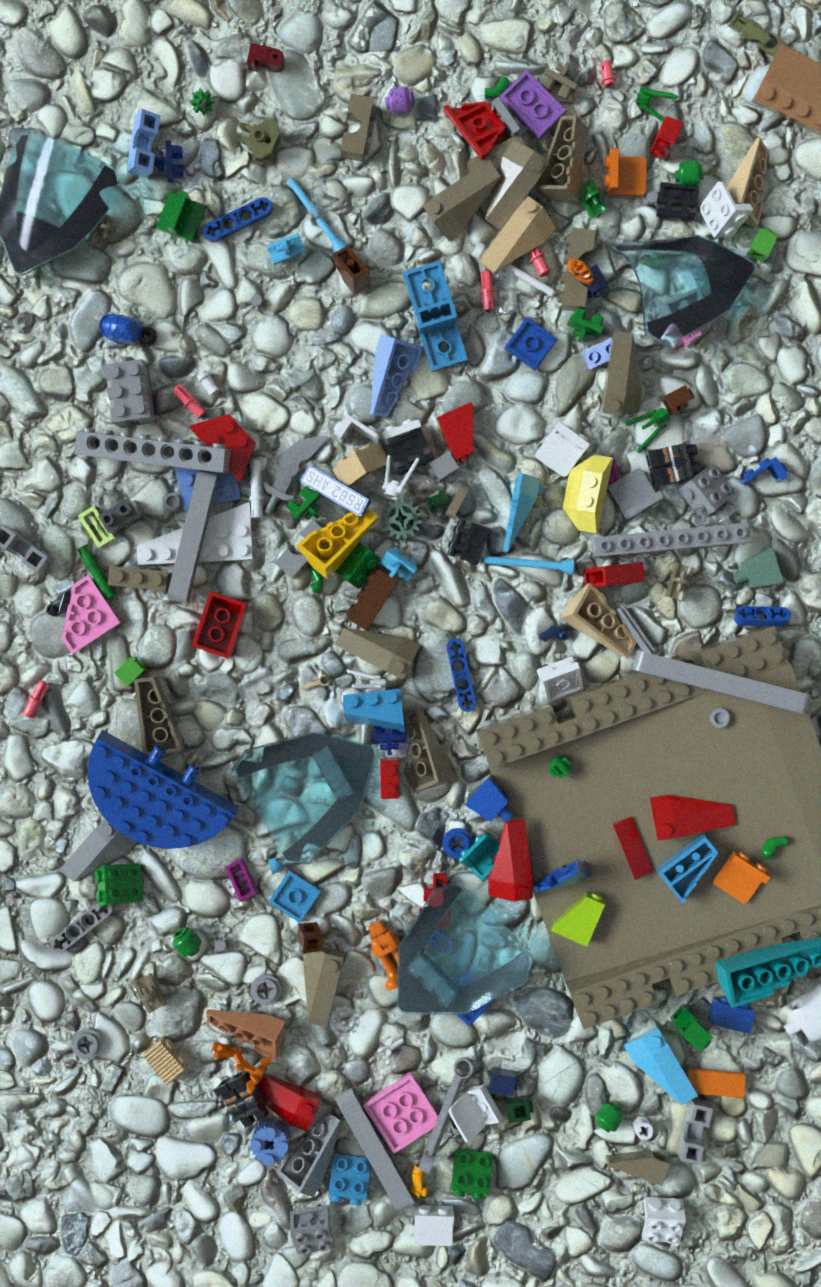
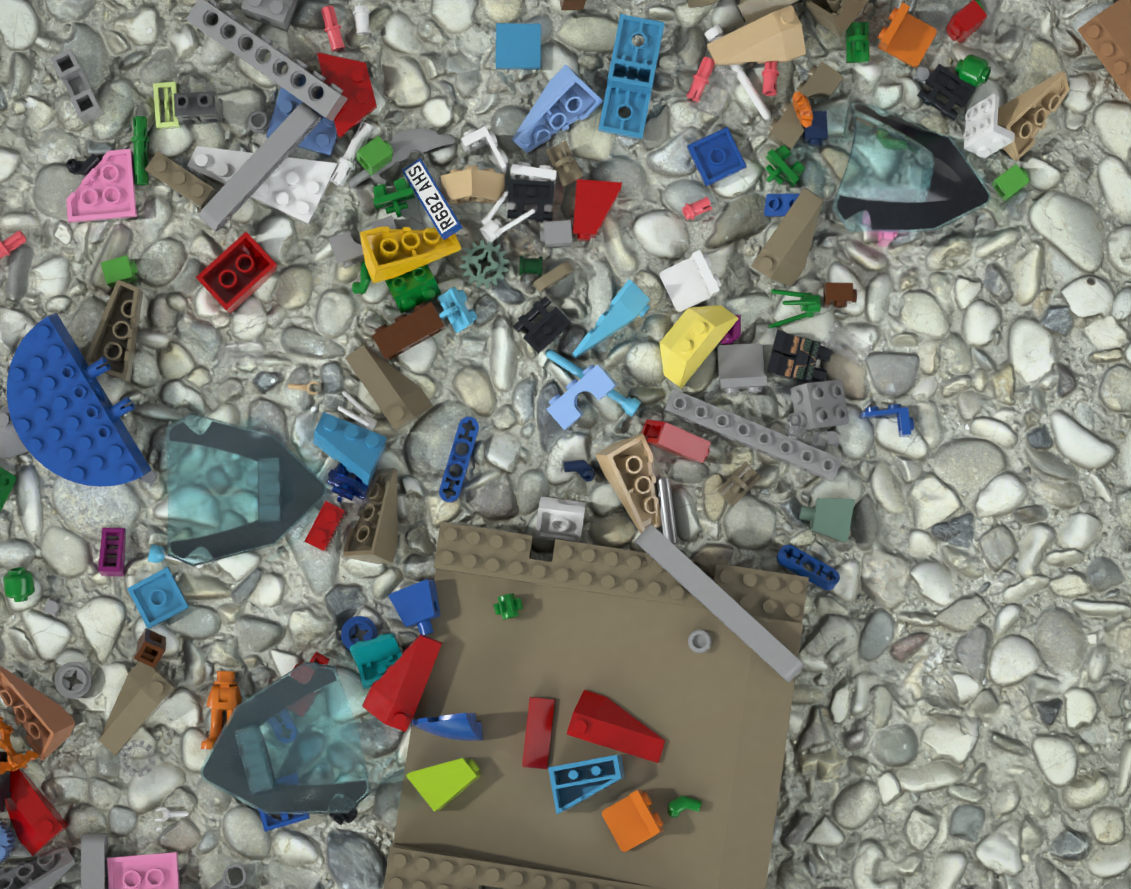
camera: 30 degrees right, 5 degrees down
none -> bright green brick [357,136,393,176]
none -> dark azure tile [496,23,541,70]
none -> dark tan hips [545,141,584,187]
none -> light blue arch [546,364,618,430]
none -> coral pin [682,197,712,220]

